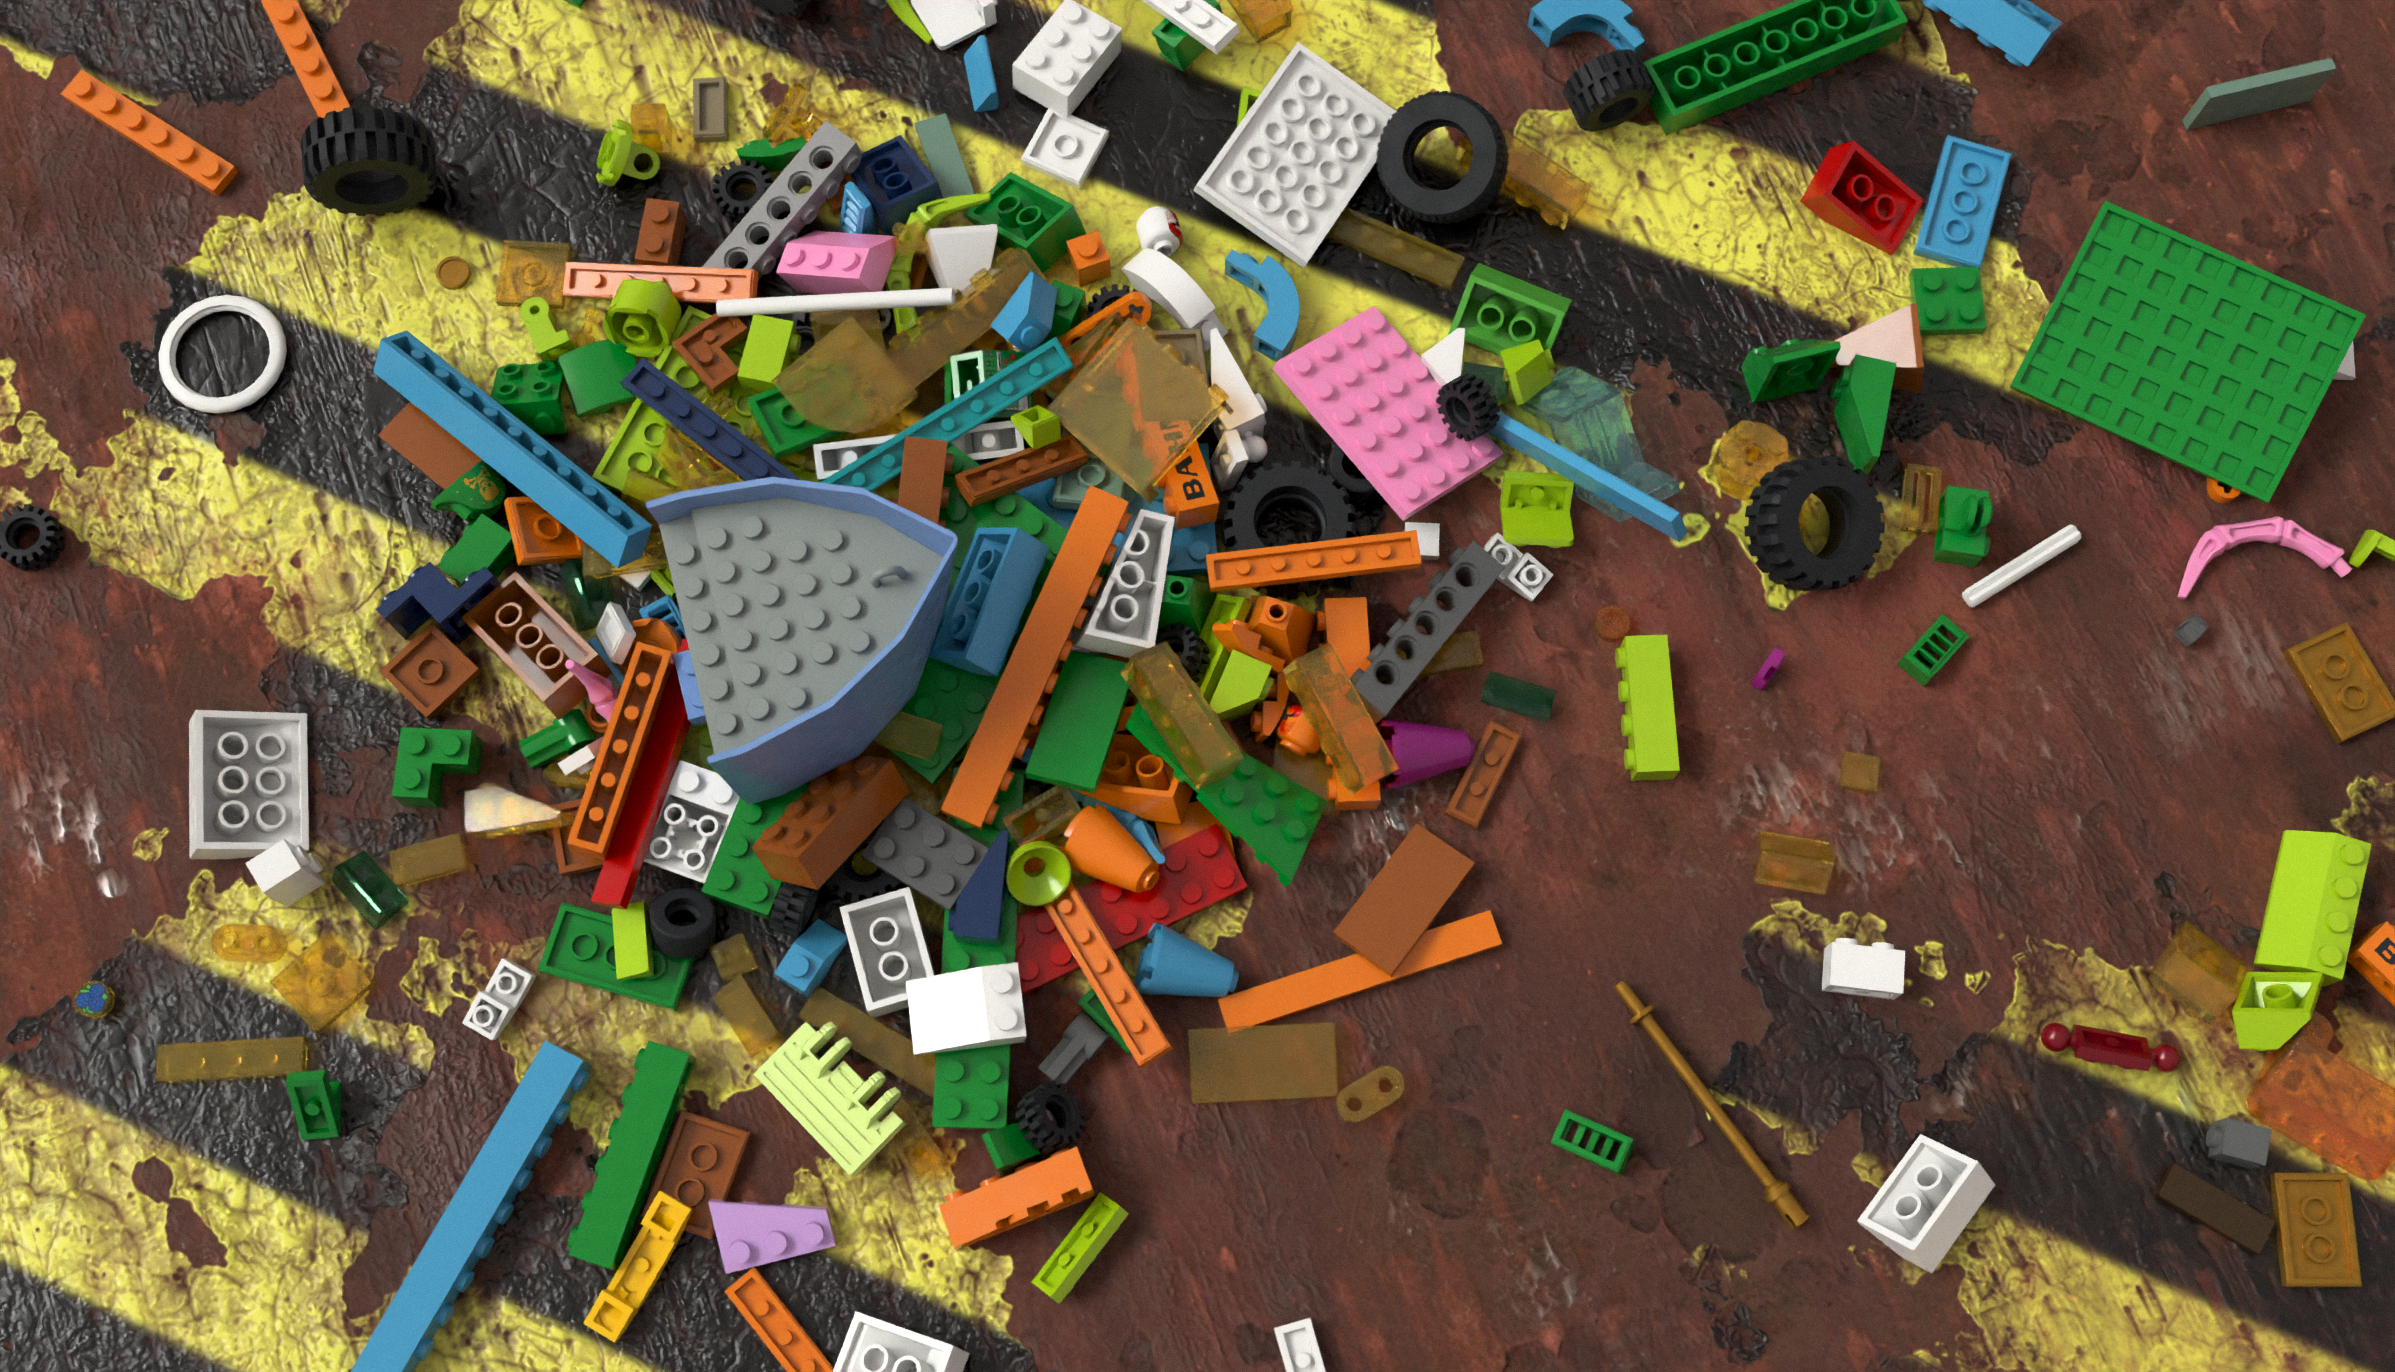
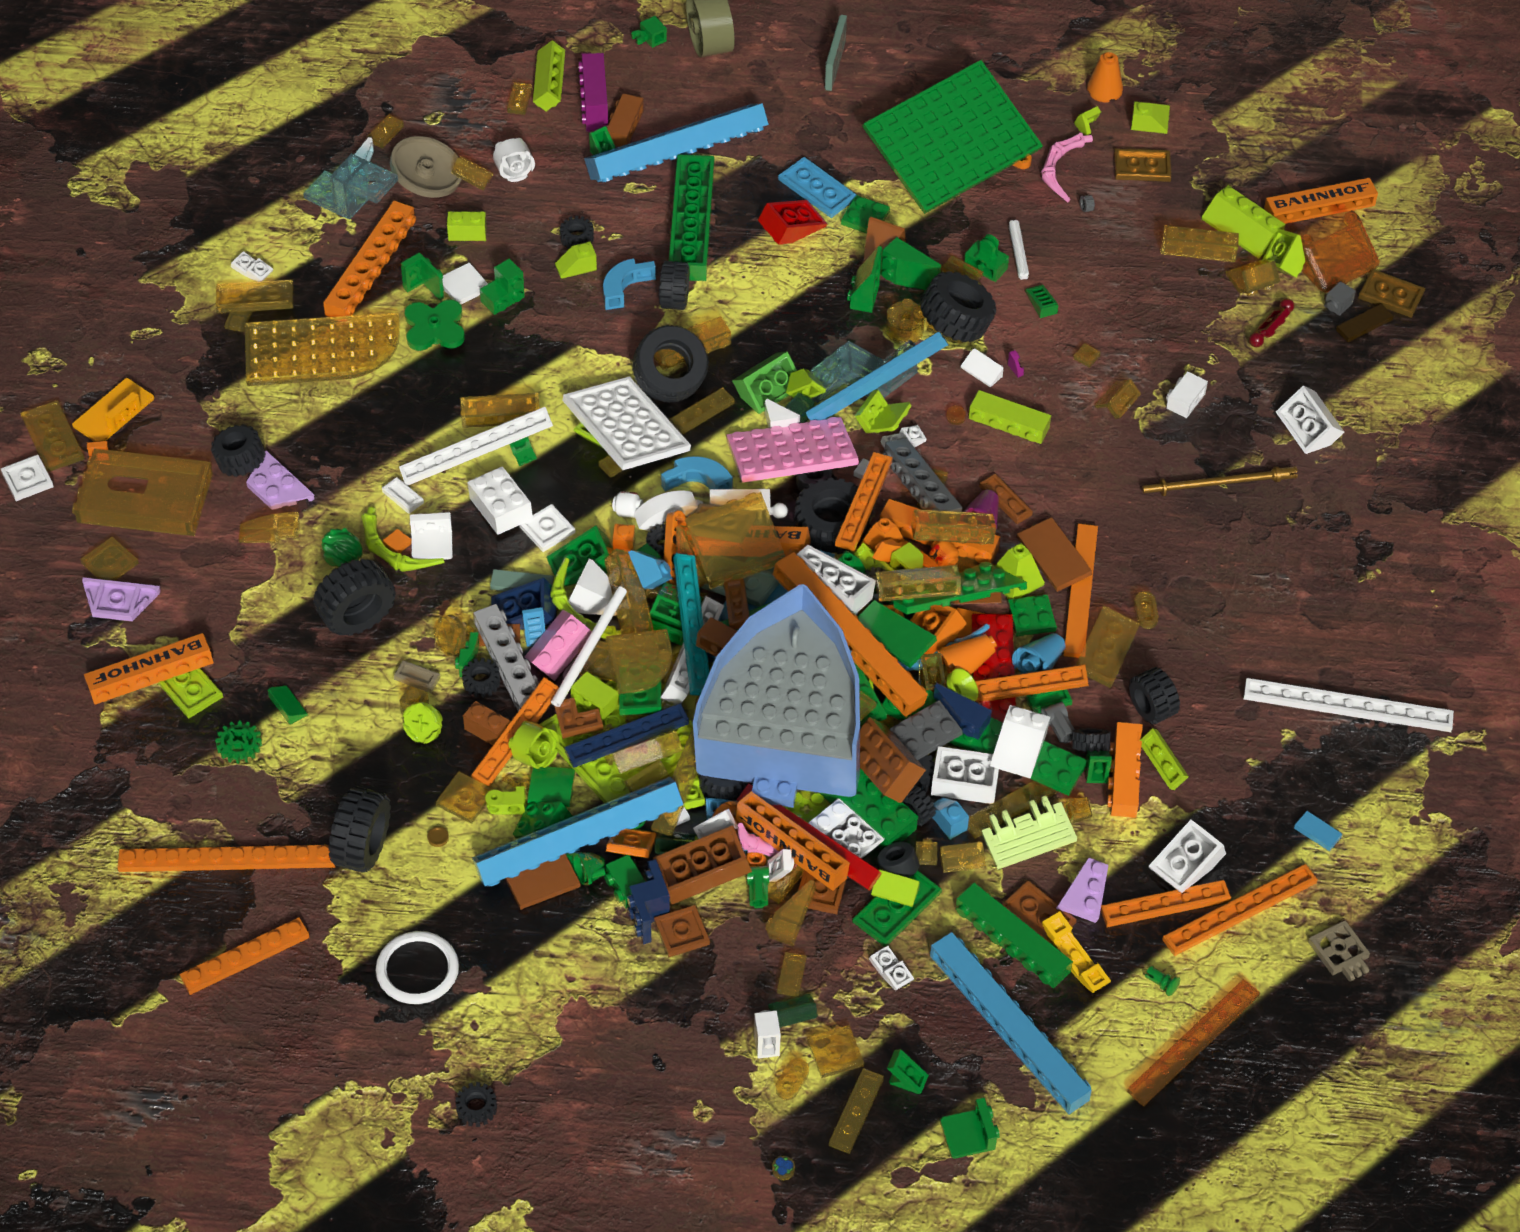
camera: 65 degrees left, 20 degrees down
white slope [189,710,309,859] -> none
green brick [392,727,483,808] -> none
clear yellow plate [892,220,928,256] -> none
dark azure slope [964,35,999,112] -> none
lime slope [1011,405,1061,449] -> none
white plate [1210,429,1250,491] -> none
black tyre [1436,373,1500,441] -> none
clear green hinge [1479,671,1557,722] -> none
green slope [1550,1109,1635,1176] -> none
none -> green bracket [940,1097,1000,1159]
none -> white slope [961,348,1003,387]
none -> lime slope [995,543,1045,599]
none -> green plate [1008,595,1057,637]
none -> black tyre [1129,667,1180,724]
none -> clear yellow brick [1161,225,1239,262]

